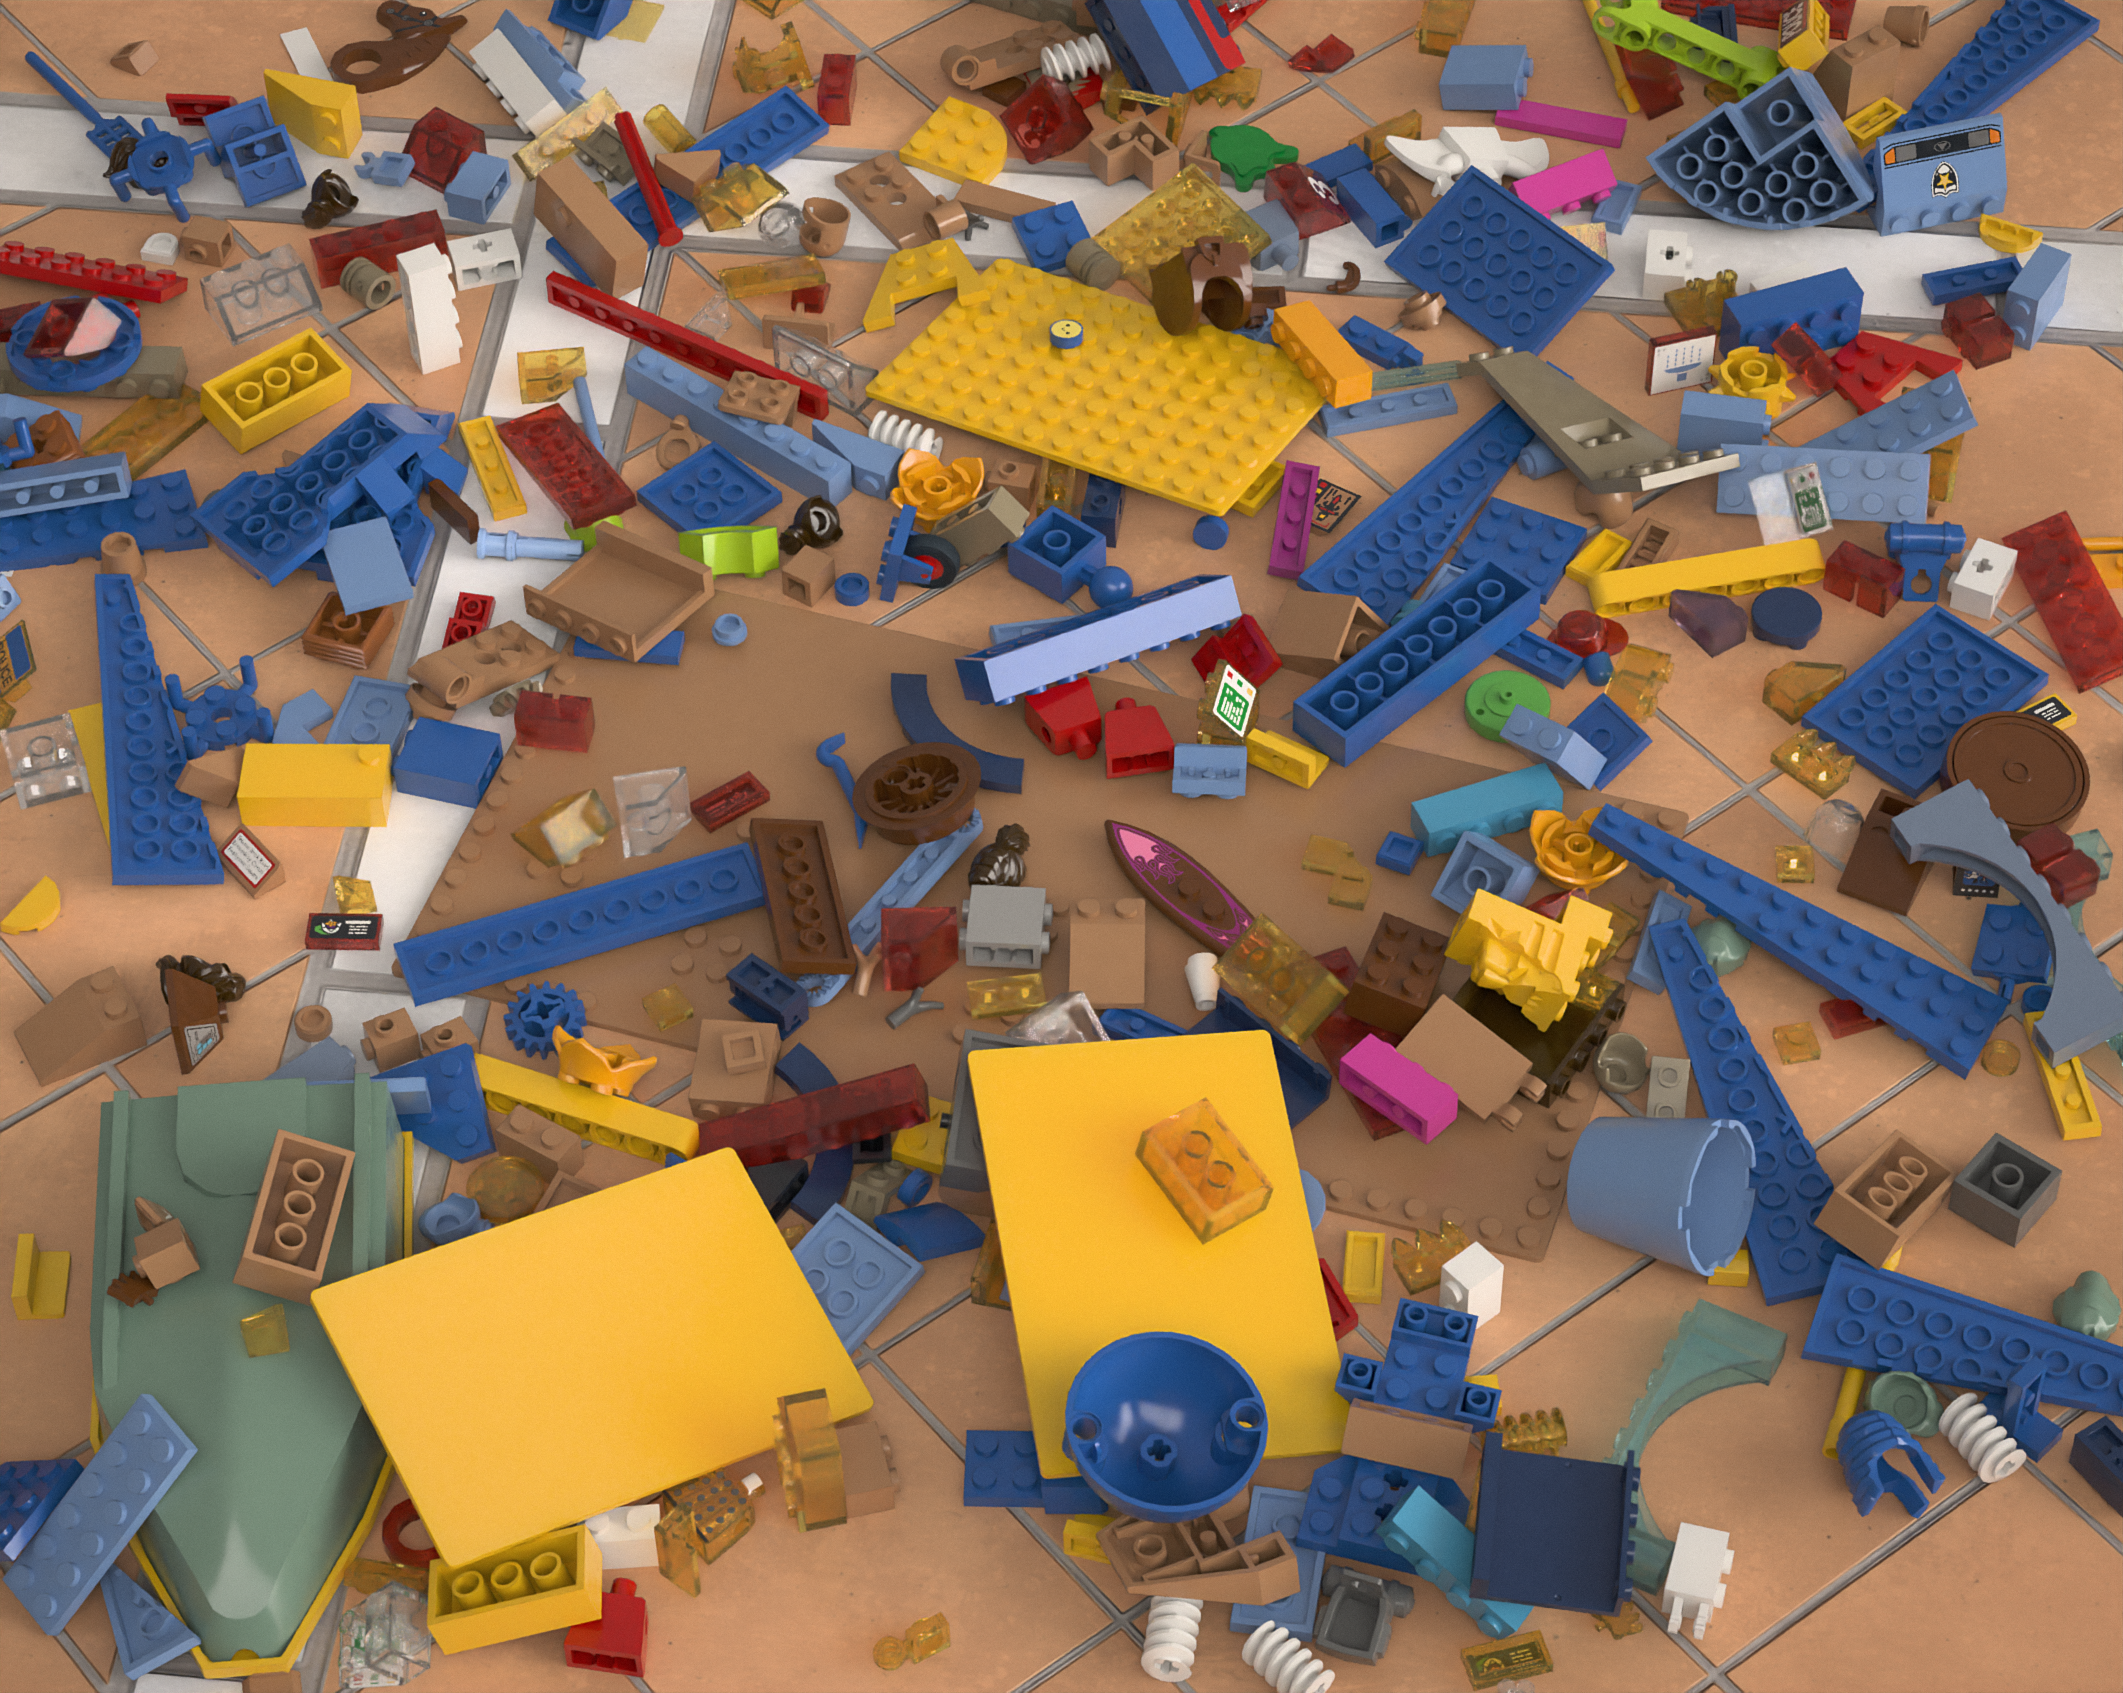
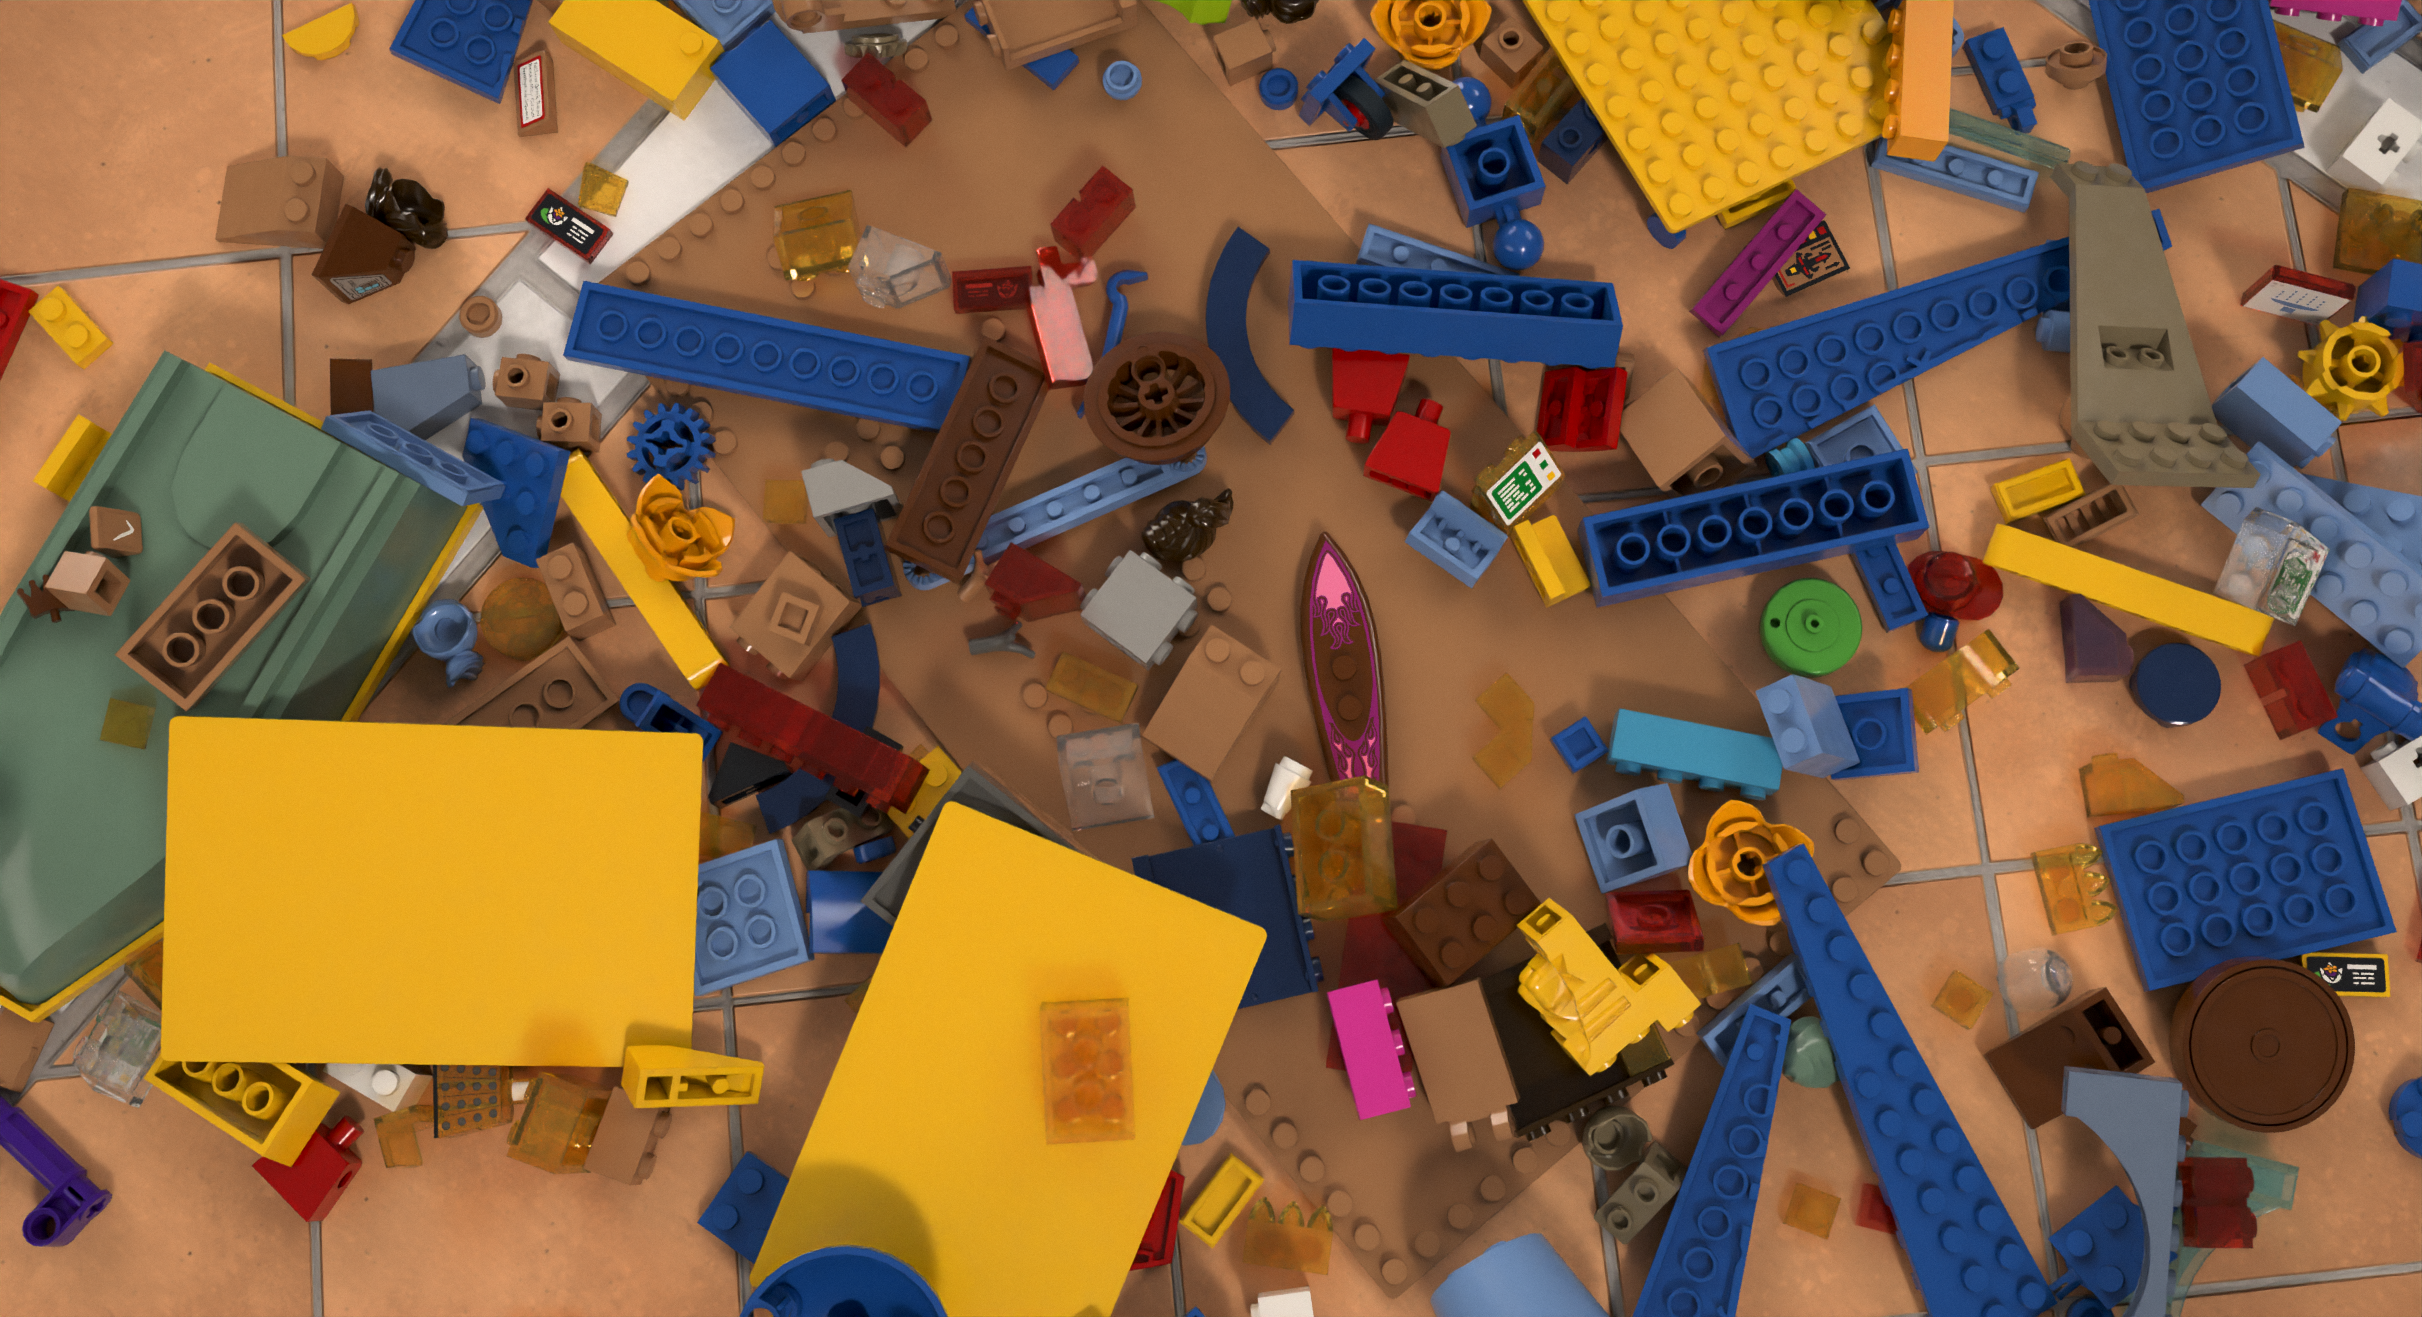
camera: 40 degrees right, 30 degrees up
blue plate [1450,497,1587,605] -> none
none -> yellow slope [621,1045,765,1108]
none -> light grey slope [801,458,903,537]
none -> clear red piece [1023,246,1098,390]
none -> clear red piece [1050,165,1136,265]

